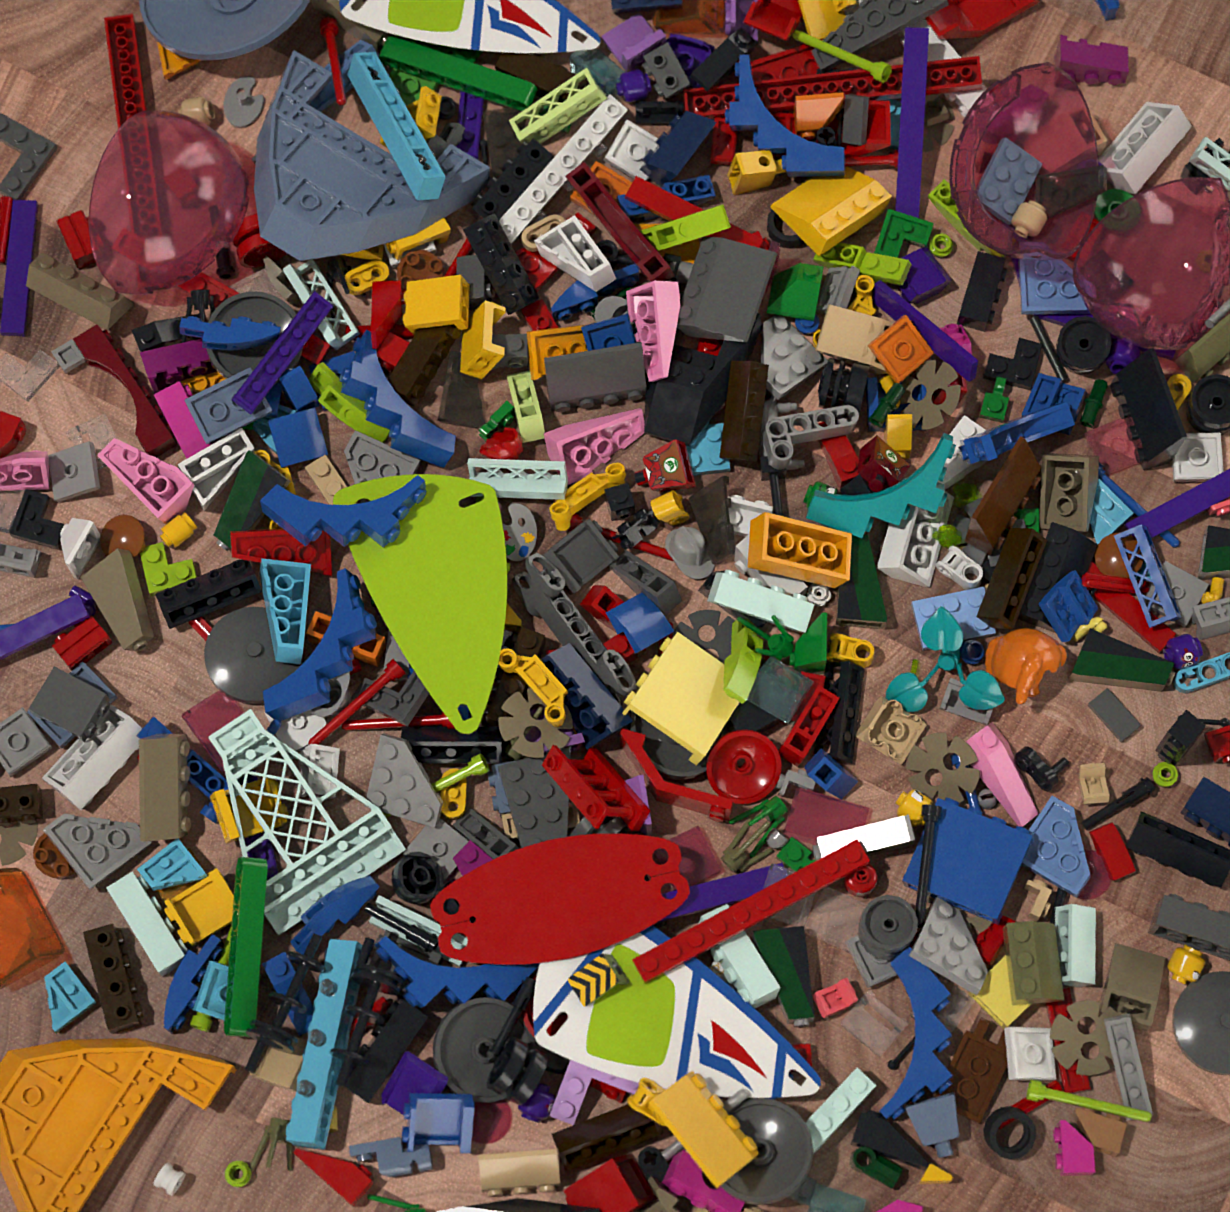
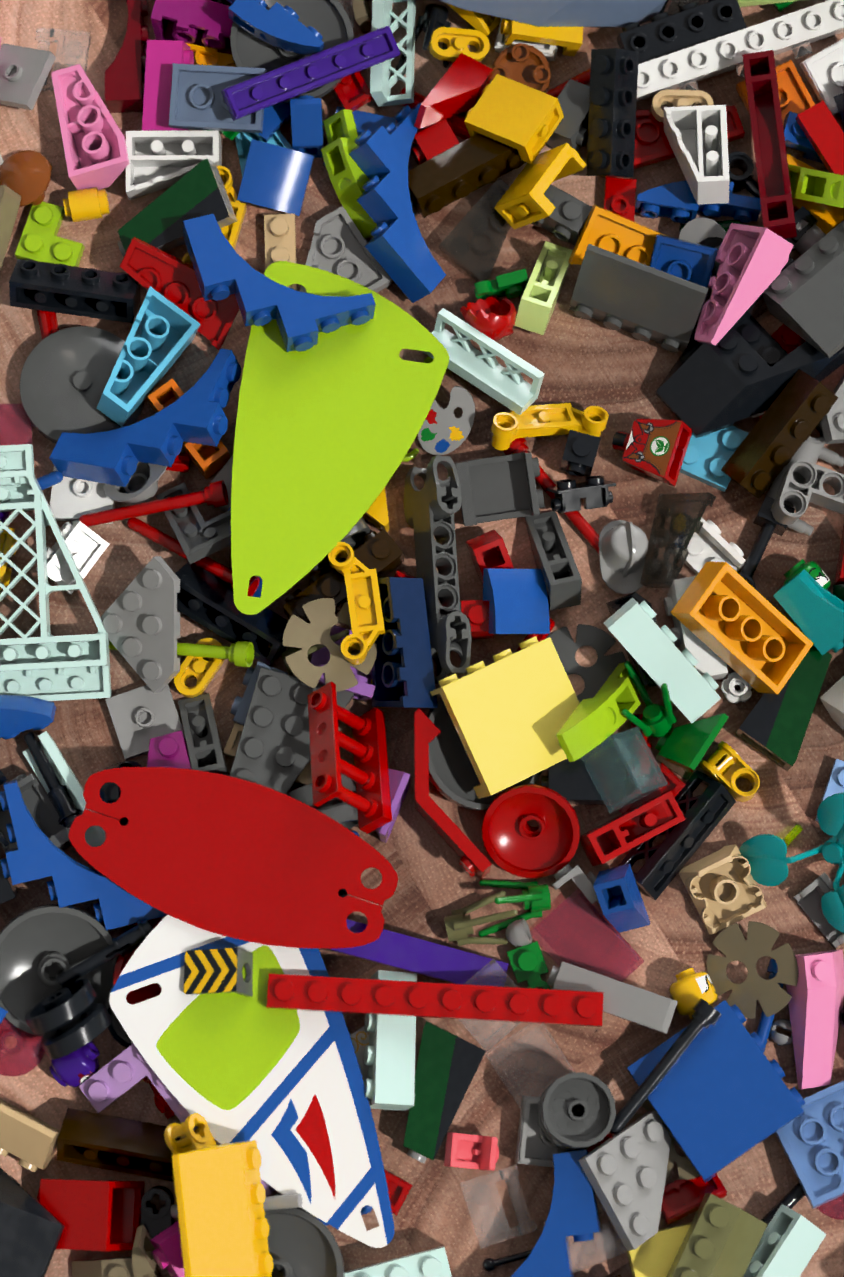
camera: 30 degrees right, 5 degrees up
black cylinder [391,852,444,904] -> none
bright pink wedge [544,408,645,485] -> none
yellow piece [651,490,690,526] -> none
clear pink tile [654,826,721,891] -> none
red head [843,864,878,897] -> none
tan bracket [1024,879,1052,921] -> none

